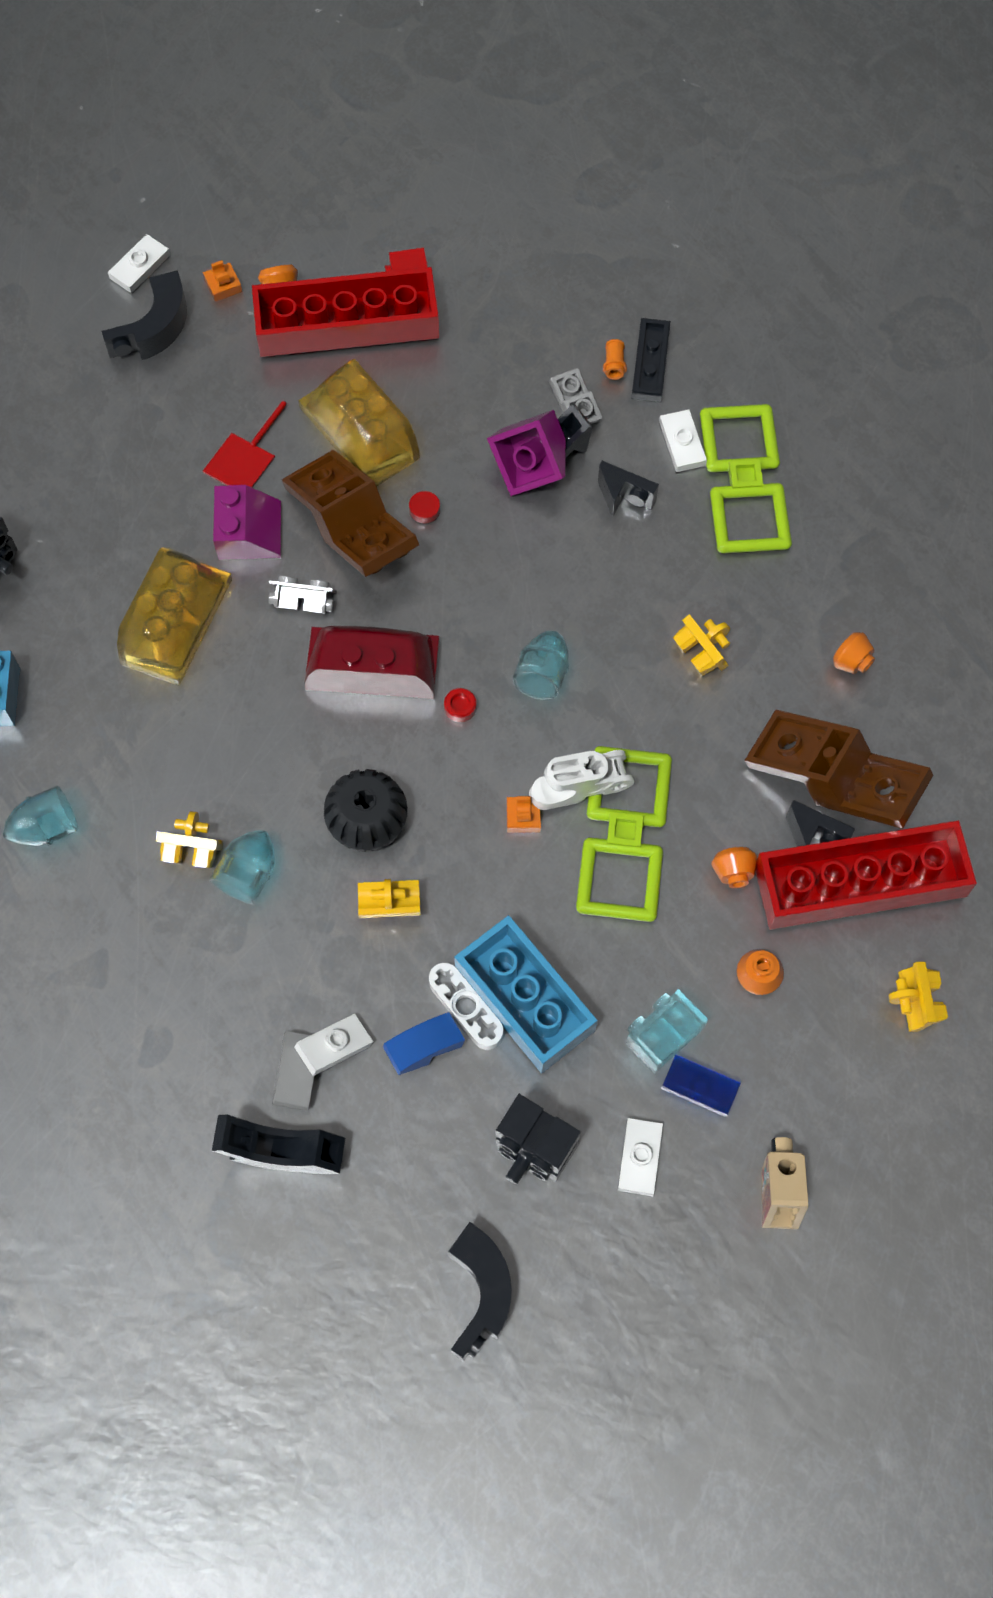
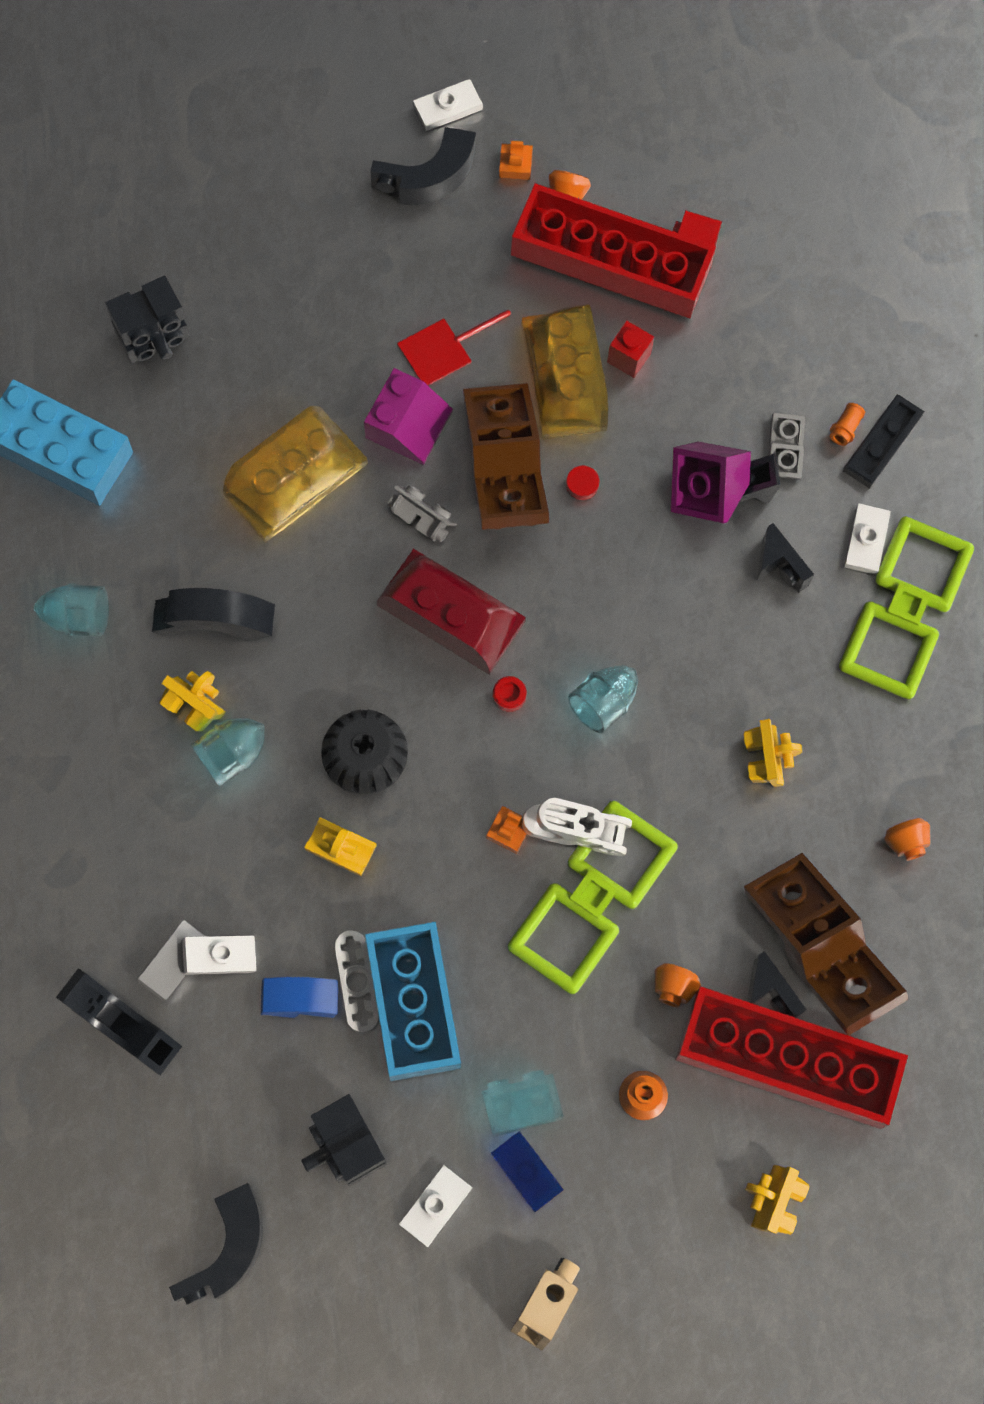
camera: 25 degrees right, 5 degrees up
none -> black arch [152,588,275,641]
none -> red brick [607,321,655,378]

